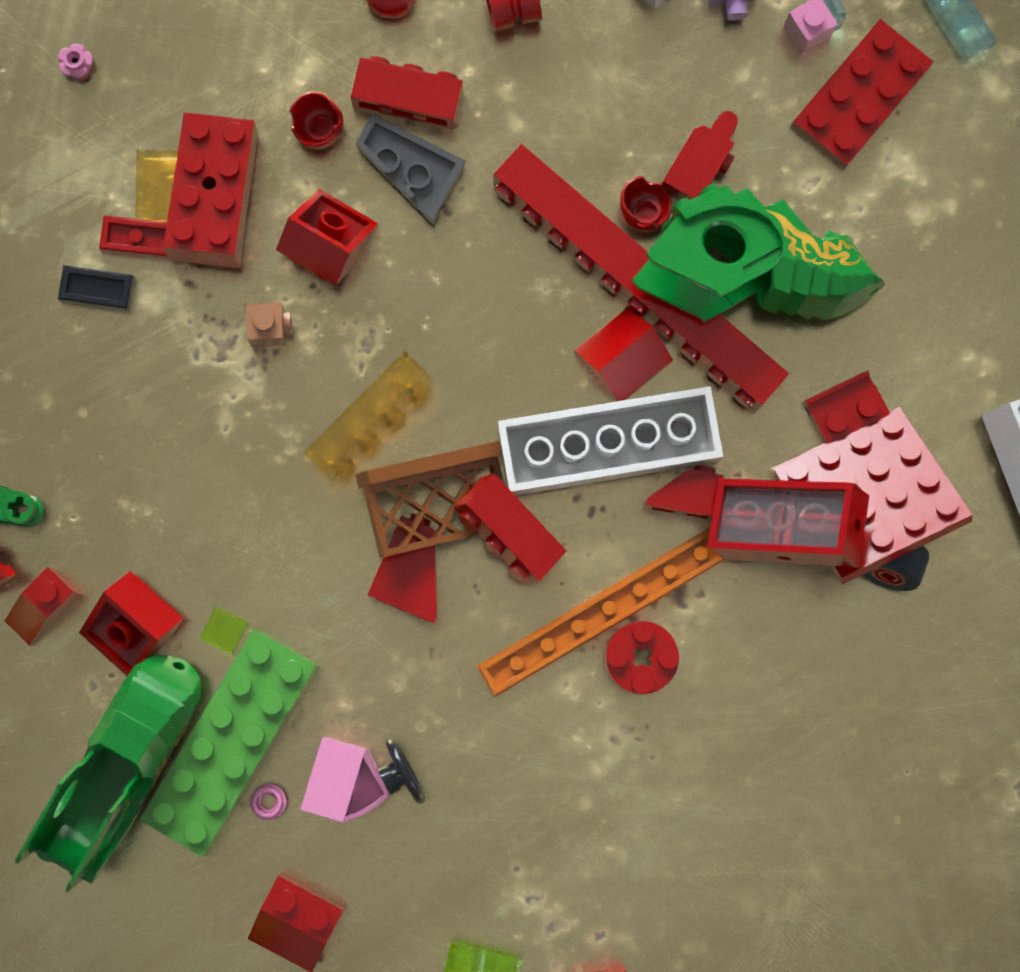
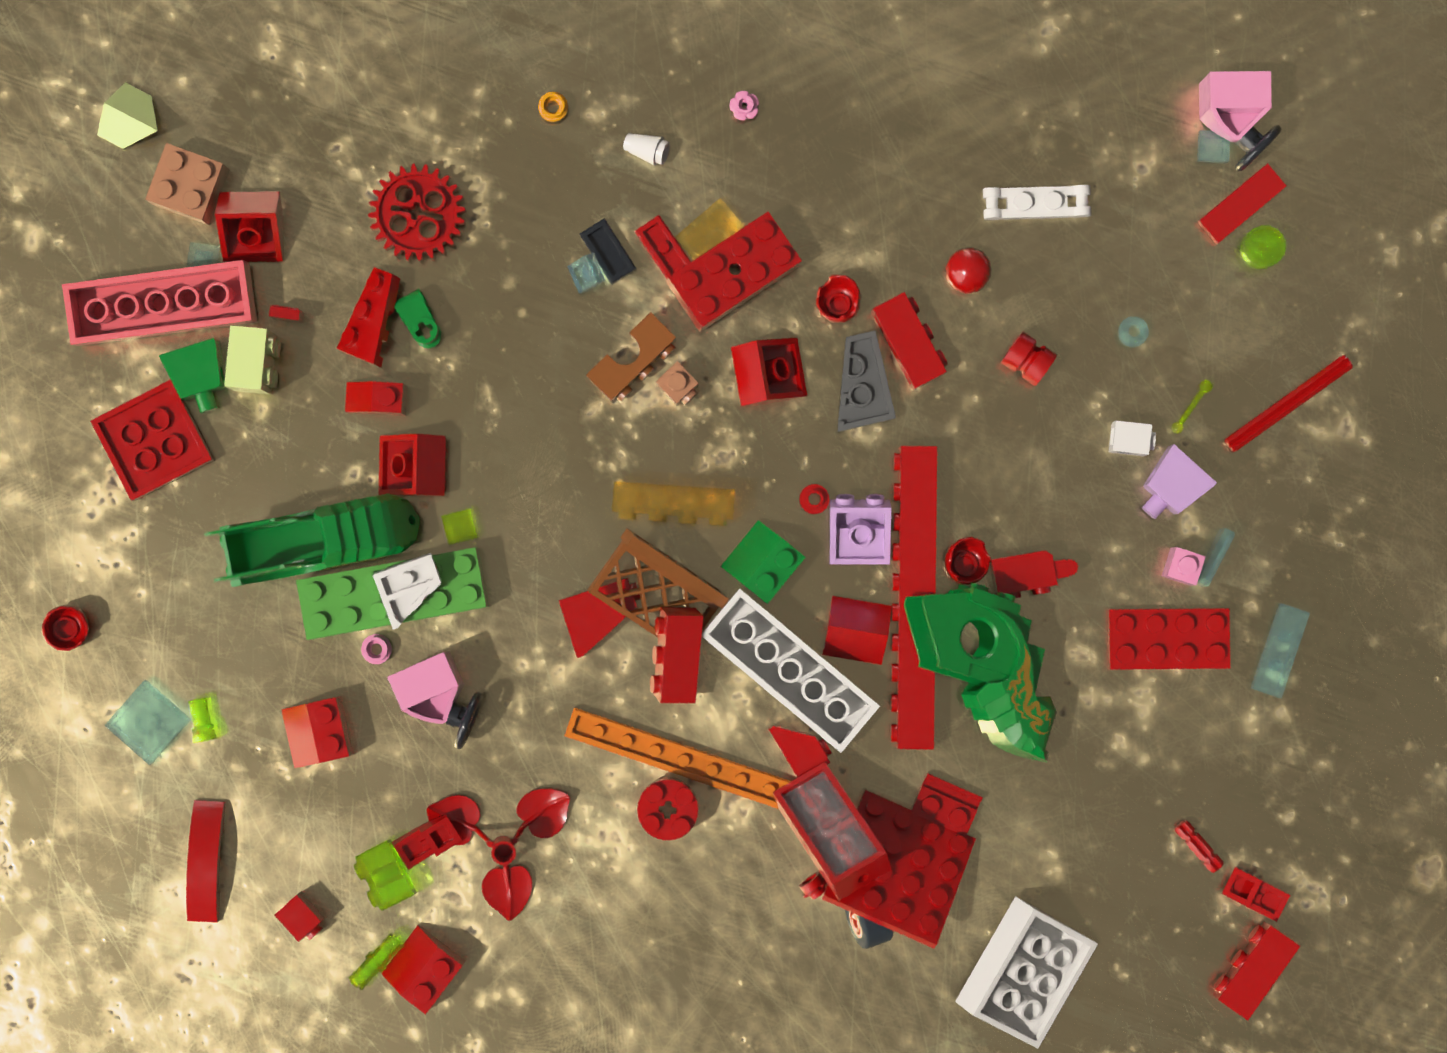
camera: 50 degrees right, 5 degrees up
none -> white wing [373,553,442,629]
none -> red slope [391,815,462,870]
none -> red plant [426,788,570,921]
none -> clear light blue plate [567,253,606,294]
none -> dark orange arch [586,312,677,403]
none -> white cone [623,133,670,166]
none -> green slope [720,520,806,604]
none -> red plate [799,484,829,514]
none -> red plate [799,872,827,900]
none -> lavender plate [829,494,891,564]

